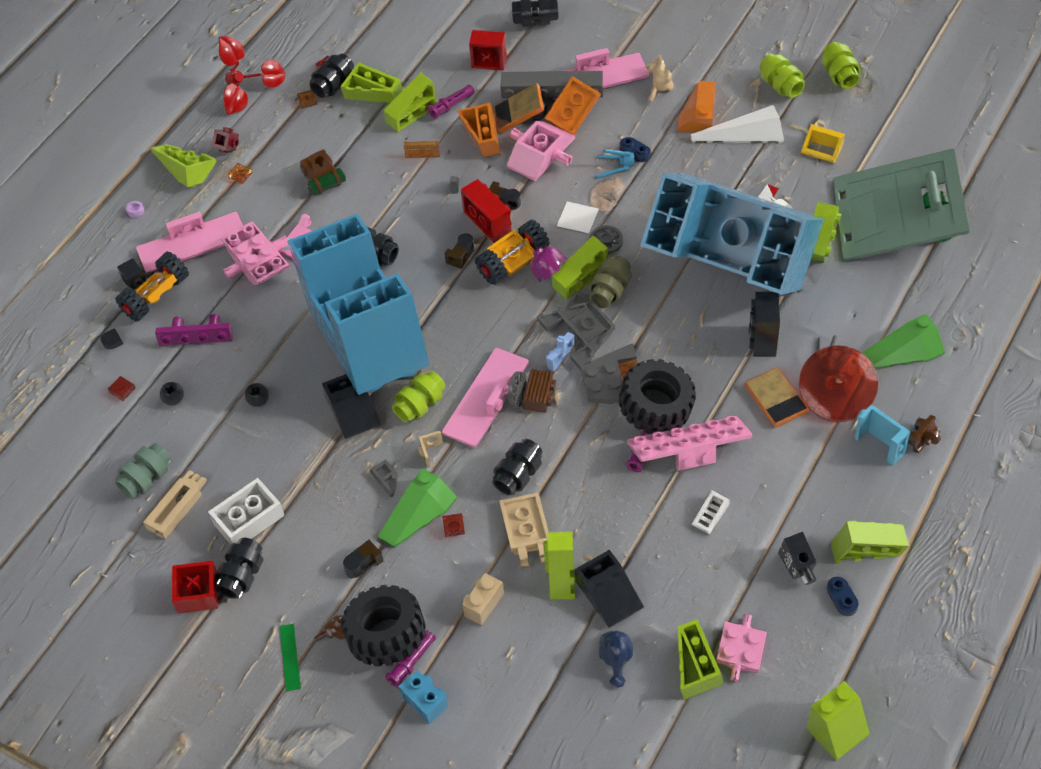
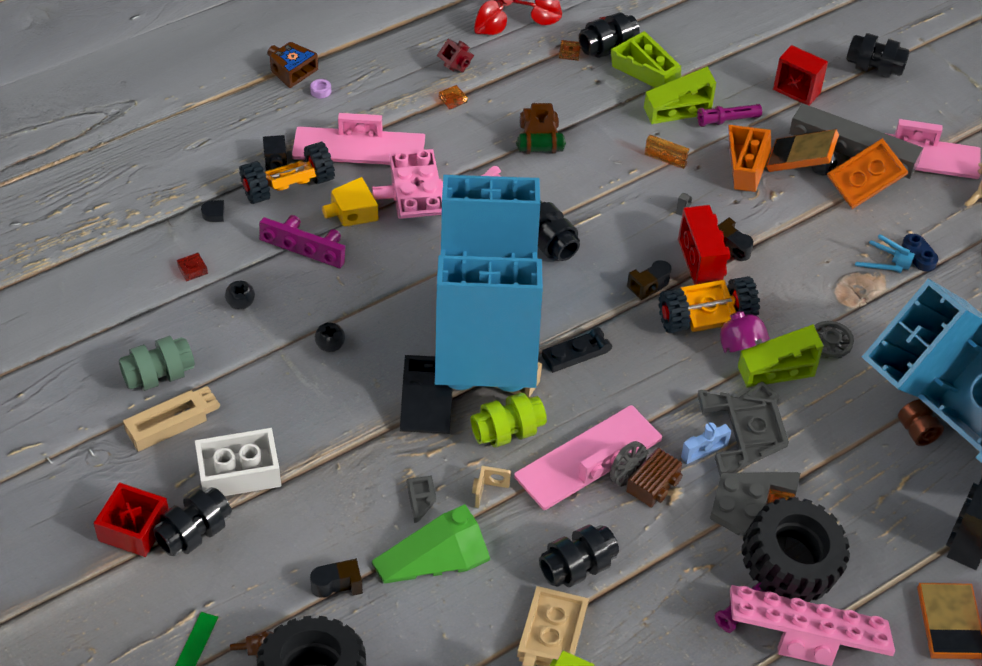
camera: 20 degrees right, 5 degrees down
lime wedge [151,144,216,187] -> none
clear red plate [442,513,465,537] -> none
bright pink slope [507,121,575,181] -> none
white sticker [557,202,599,233] -> none
olive piece [588,256,632,308] -> none
none -> reddish brown torso [267,42,318,88]
none -> yellow torso [322,177,379,227]
none -> black plate [542,327,612,373]
none -> copper wheel [898,399,944,446]

